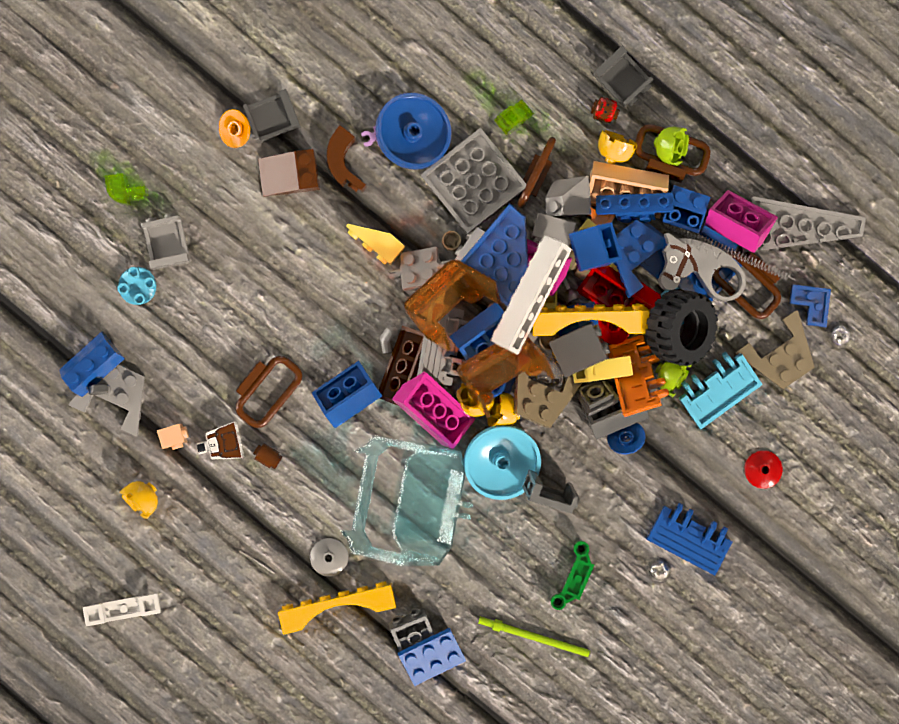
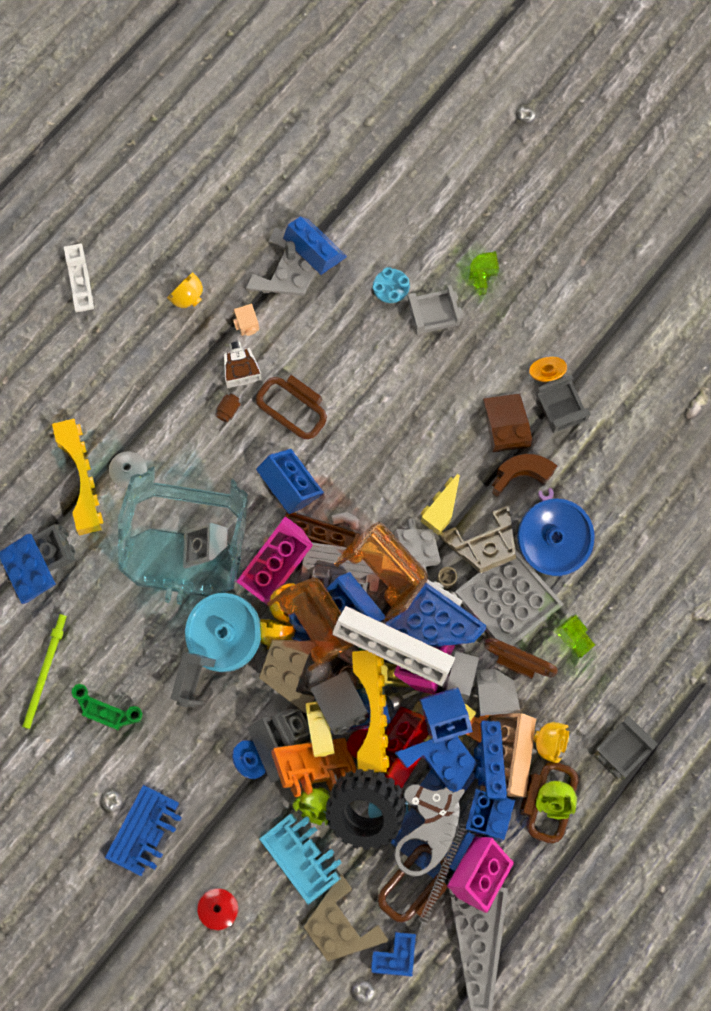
camera: 85 degrees right, 15 degrees down
reddish brown head [591,97,620,124] -> none
none -> light grey slope [183,522,228,568]
none -> dark tan wing [440,506,516,573]

